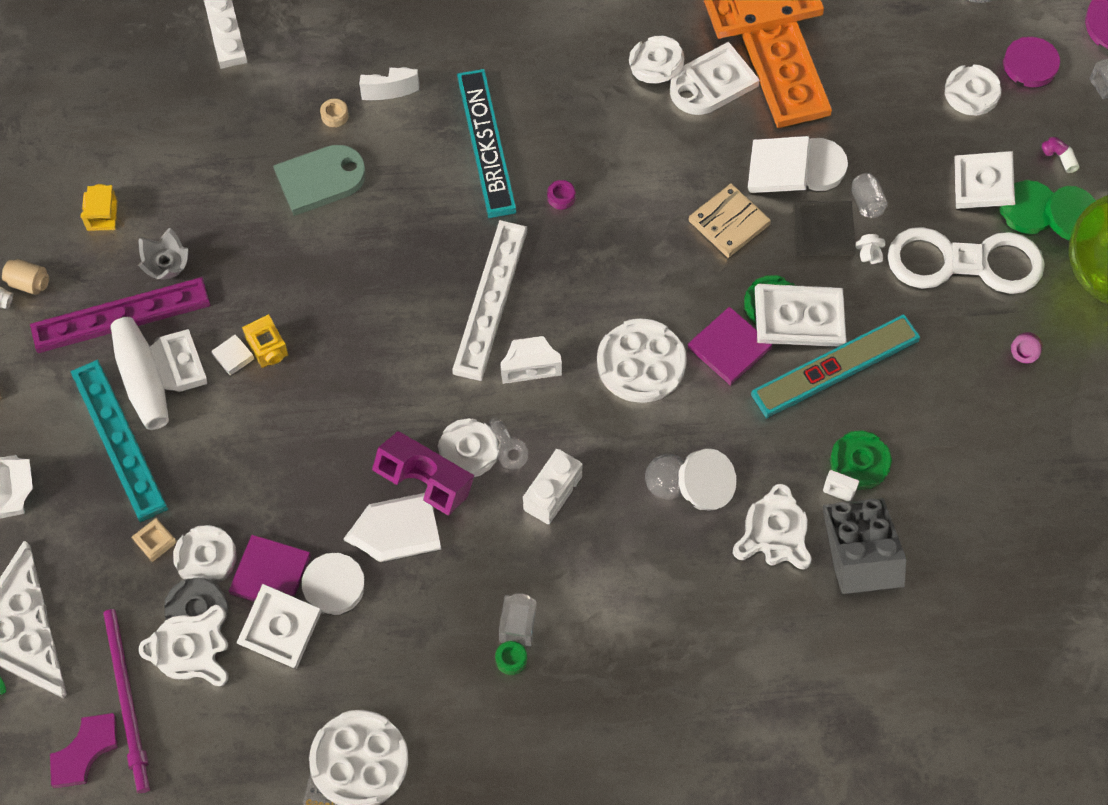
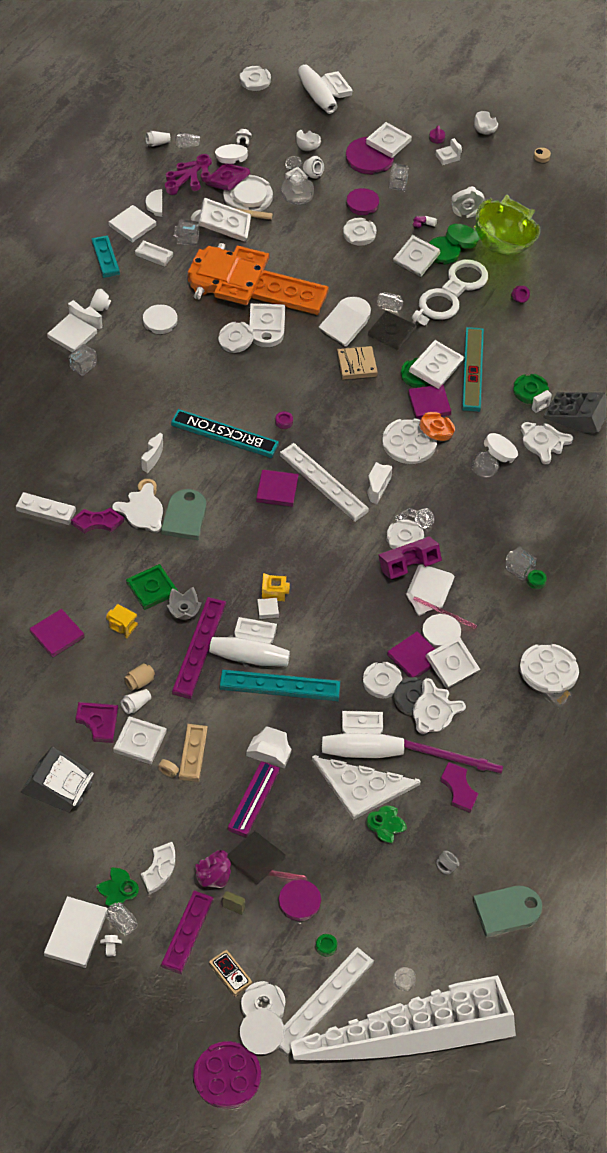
camera: 60 degrees left, 10 degrees down
tan tile [132,518,177,562] -> none
white brick [523,449,583,525] -> none
none -> magenta tile [29,609,85,658]
none -> magenta tile [71,508,124,534]
none -> white tile [112,483,163,533]
none -> green tile [126,564,178,610]
none -> magenta tile [256,469,299,507]
none -> white plate [322,711,404,758]
none -> clear pink axle [413,596,478,629]
none -> orange tile [419,412,455,441]

